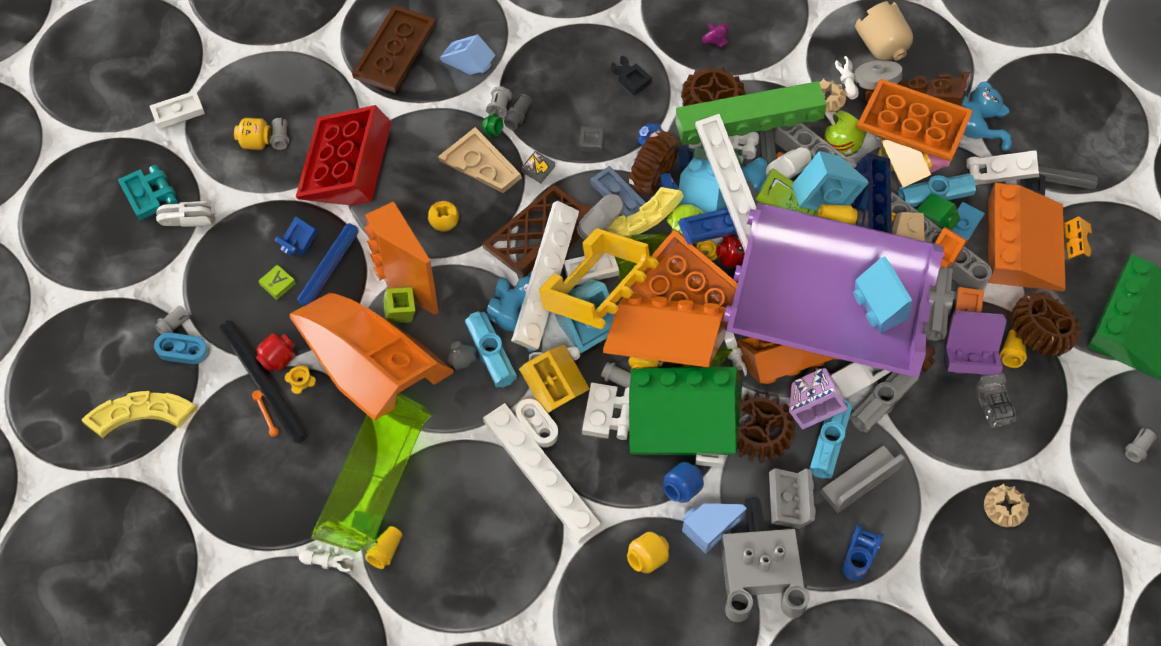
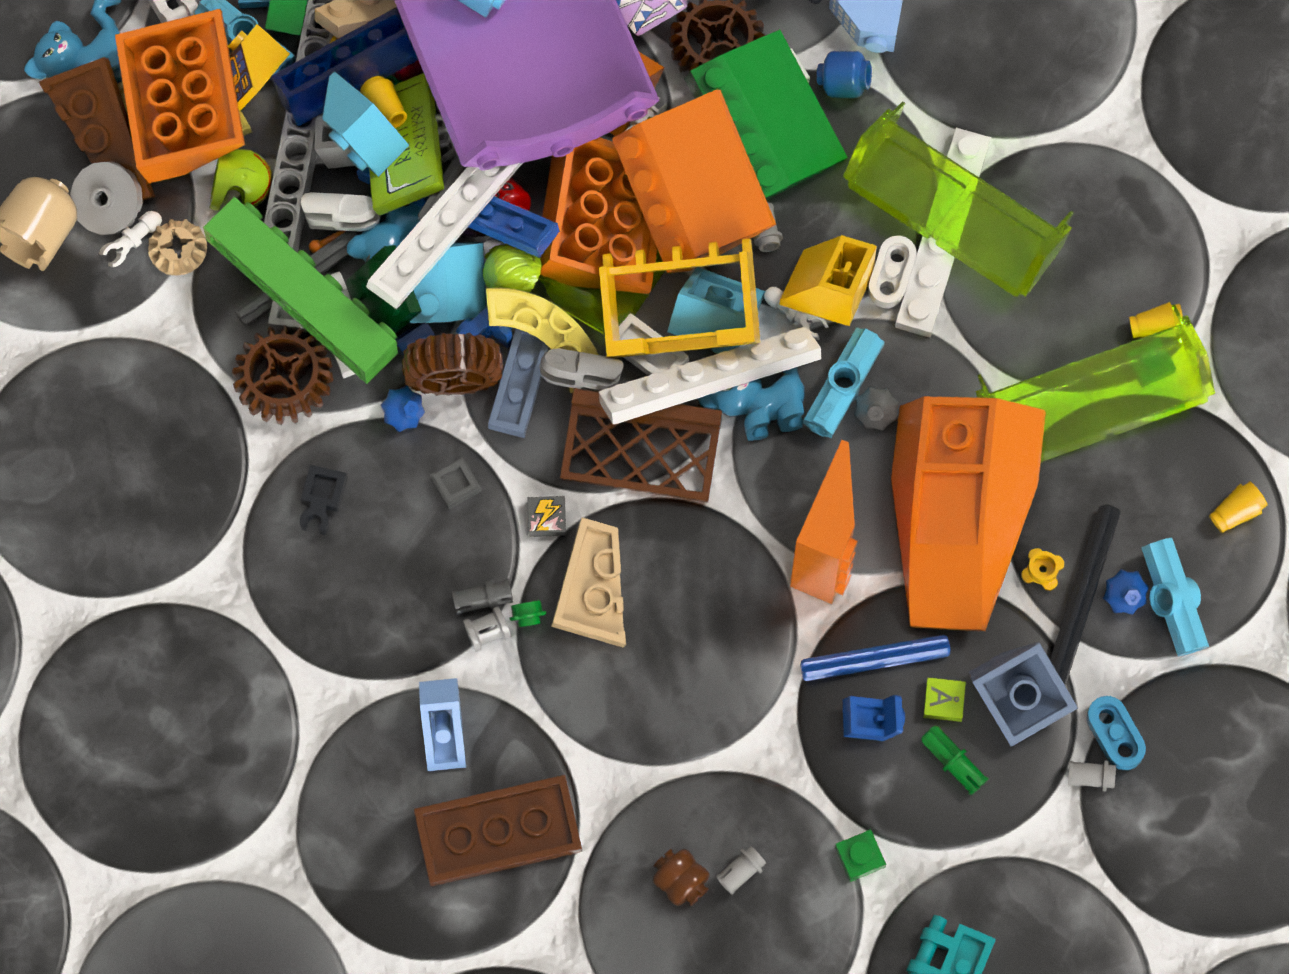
camera: 125 degrees left, 10 degrees up
light yellow tile [82,391,197,438] -> none
white arm [156,201,212,227] -> none
yellow head [234,118,272,150] -> none
orange hinge [252,390,279,437] -> none
red head [256,333,295,372] -> none
red slope [295,105,392,206] -> none
white piece [299,550,355,573] -> none
lime brick [383,287,415,324] -> none
yellow piece [428,201,459,232] -> none
white plate [582,383,629,440] -> none
yellow head [627,532,669,574] -> none
magenta piece [702,22,729,48] -> none
none -> reddish brown piece [653,849,710,906]
none -> green plate [835,829,887,882]
none -> clear neon green piece [843,101,1074,297]
none -> green axle [921,725,989,795]
none -> sand blue slope [969,642,1078,747]
none -> blue piece [1103,569,1149,615]
none -> medium azure piece [1141,537,1209,657]
none -> yellow cone [1209,481,1268,533]

